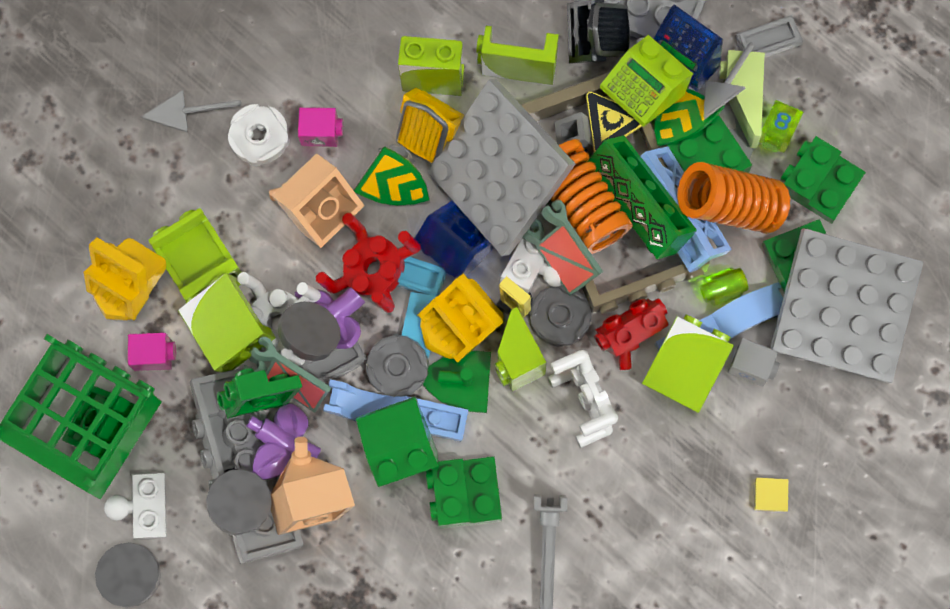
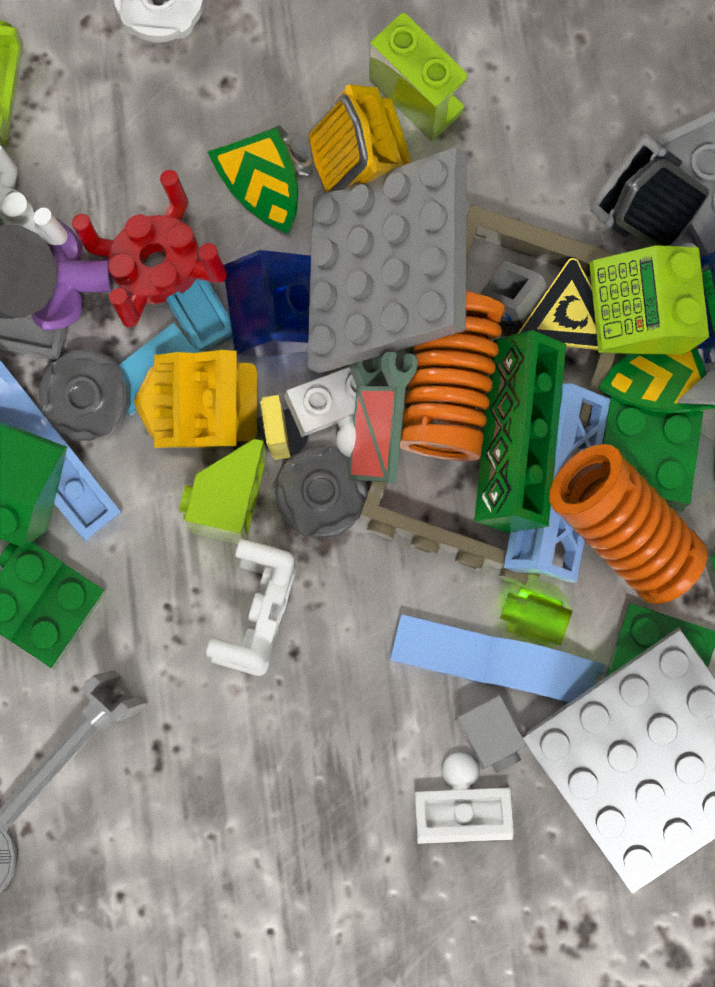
camera: 35 degrees right, 5 degrees up
light nougat piece [269,153,364,248] -> none
dark pink brick [298,108,343,147] -> none
green shield [423,351,491,413] -> none
lime panel [476,25,559,85] -> none
red brick [594,298,669,370] -> none
lime panel [642,314,734,413] -> none
light yellow tile [754,478,788,512] -> none
none -> white plate [415,752,514,844]

